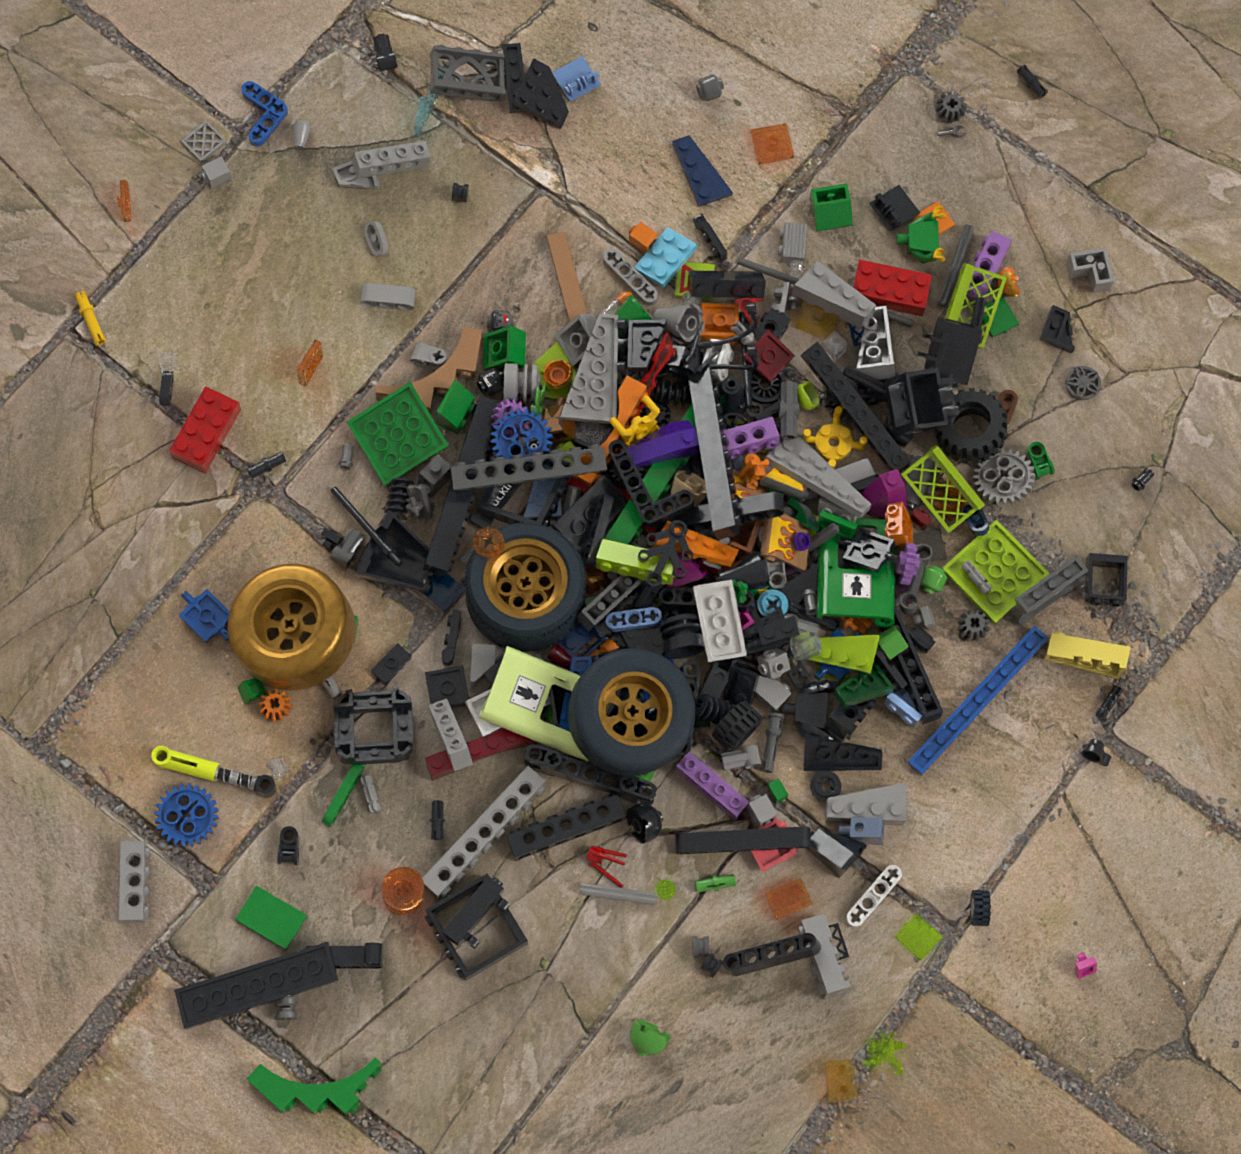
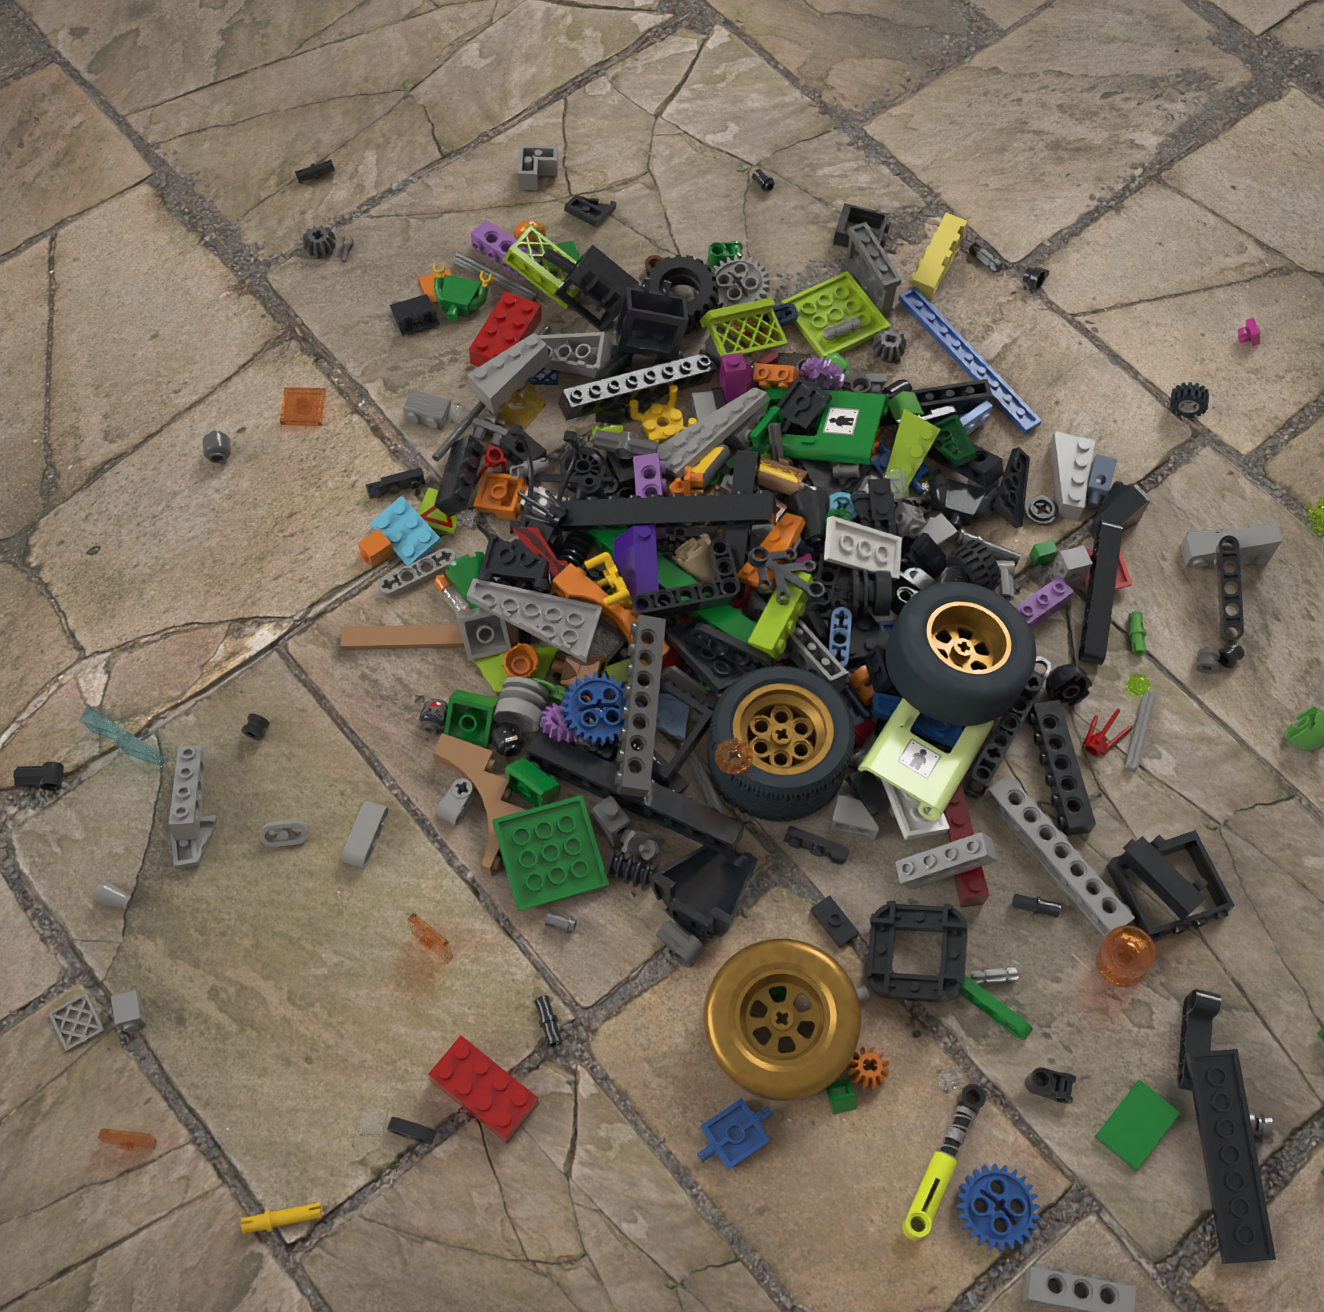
camera: 75 degrees left, 10 degrees down
blue beam [242,81,288,147] -> none
black tile [321,527,344,549] -> none
black bar [331,487,403,567] -> none
piece [420,573,465,612] -> none
black plate [425,665,469,707] -> none
dark grey fence [430,45,505,102] -> none
black plate [502,43,526,113] -> none
black plate [512,58,569,129] -> none
medium blue hinge [552,56,601,102] -> none
light grey cone [653,304,704,342] -> none
dark blue wing [672,135,733,207] -> none
dark red plate [742,330,795,383] -> none
clear orange plate [765,878,813,921] -> none
dark purple plate [793,532,811,551] -> none
green slope [809,183,853,232] -> none
clear brick [821,331,848,362] -> none
white beam [846,865,902,928] -> none
clear neon green piece [895,913,943,960] -> none
dark grey wheel [1065,366,1101,400] -> none

